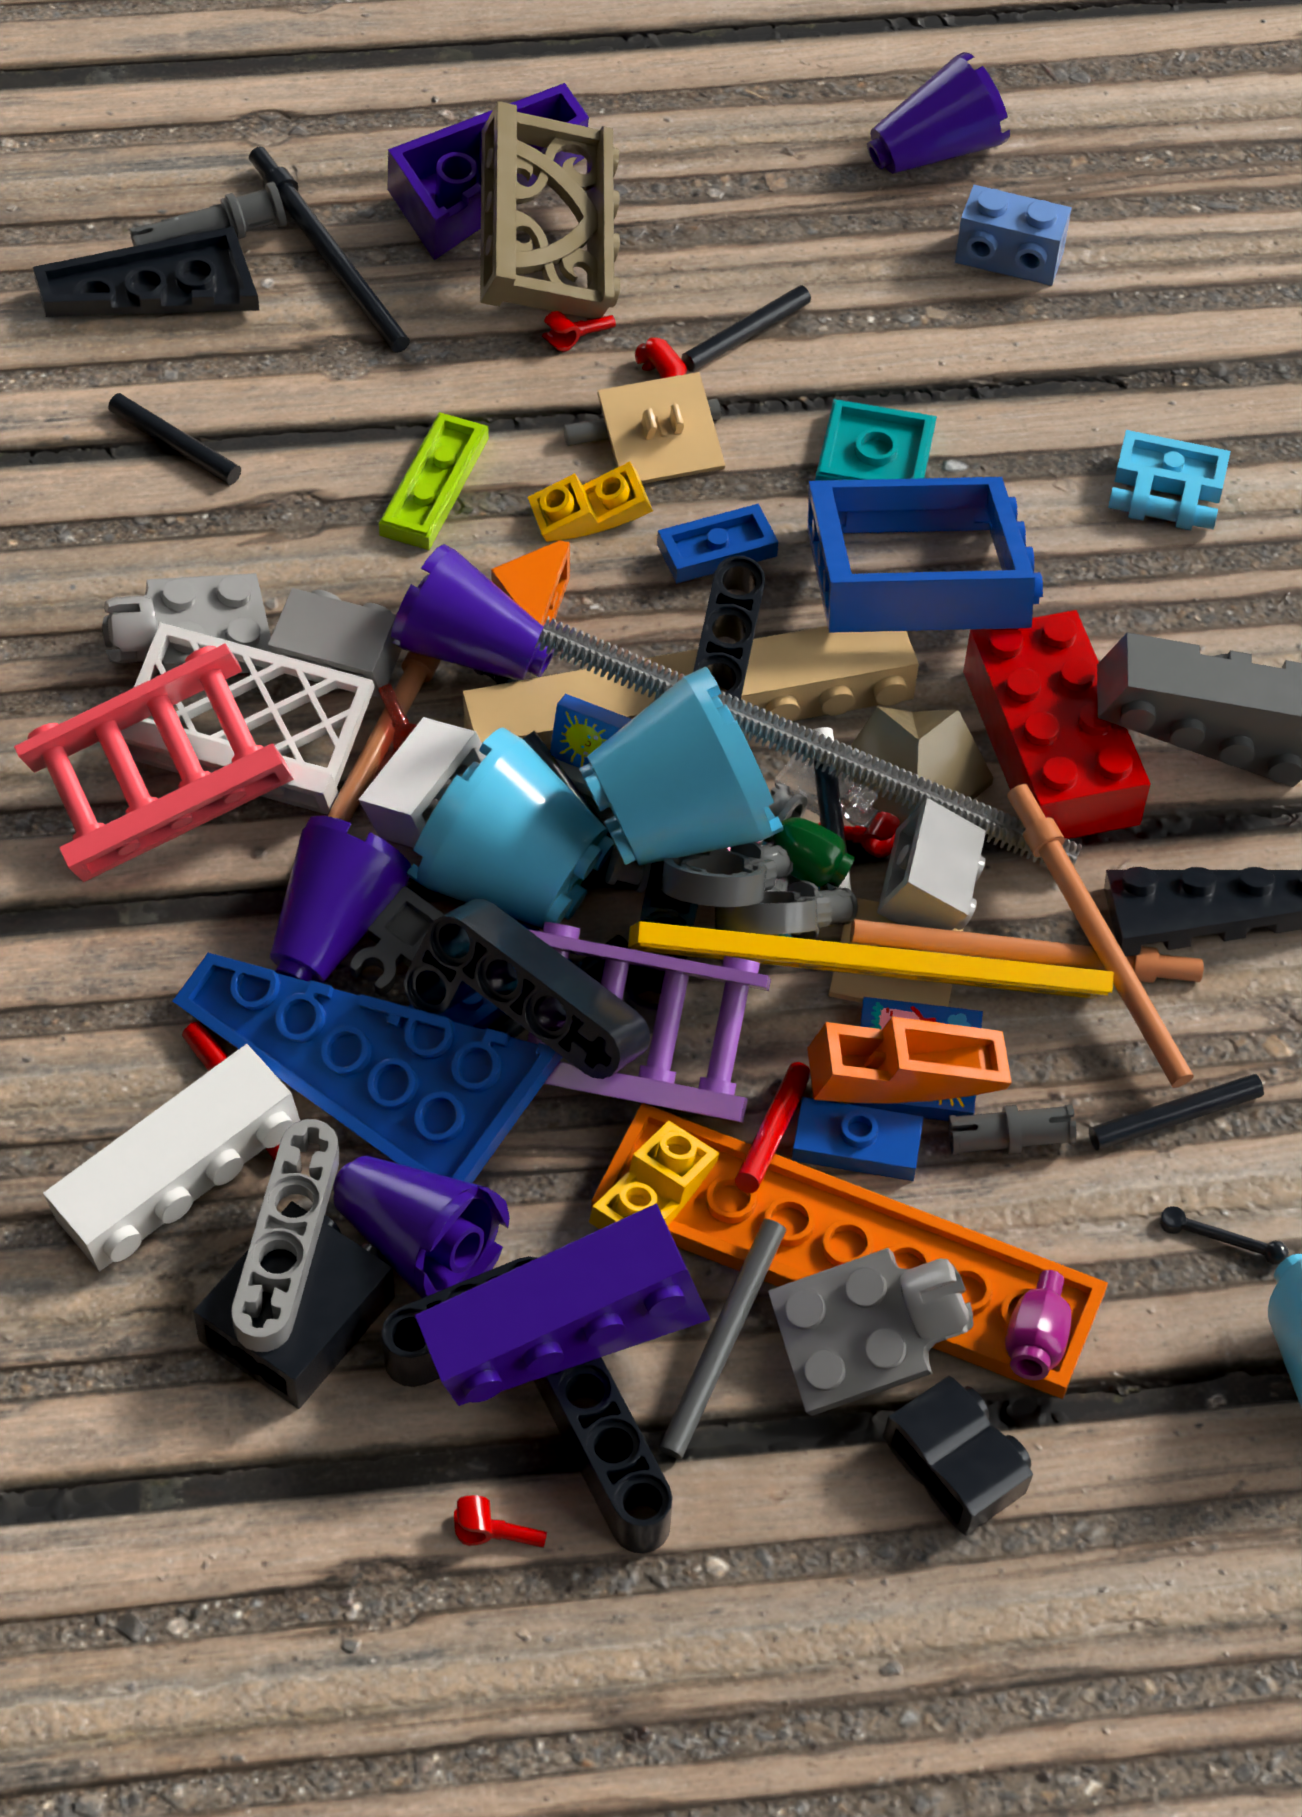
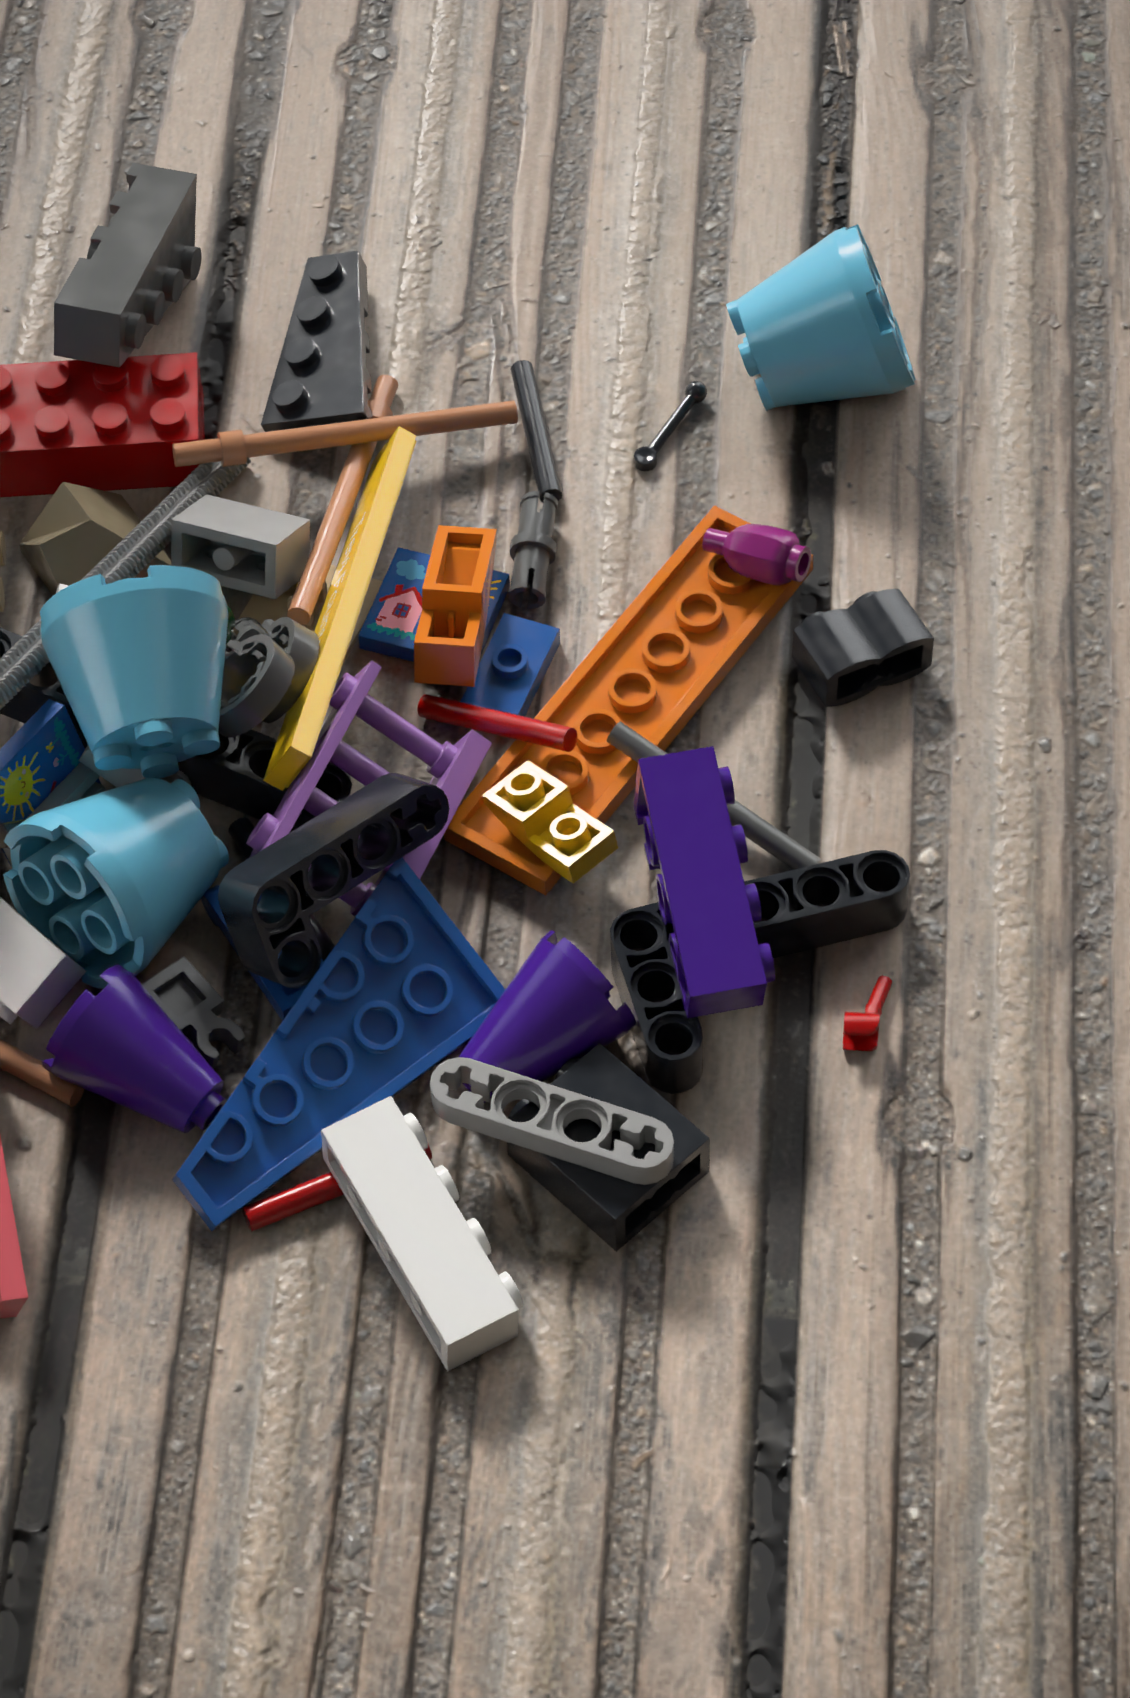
camera: 75 degrees left, 0 degrees up
light grey plate [768,1248,973,1416] -> none

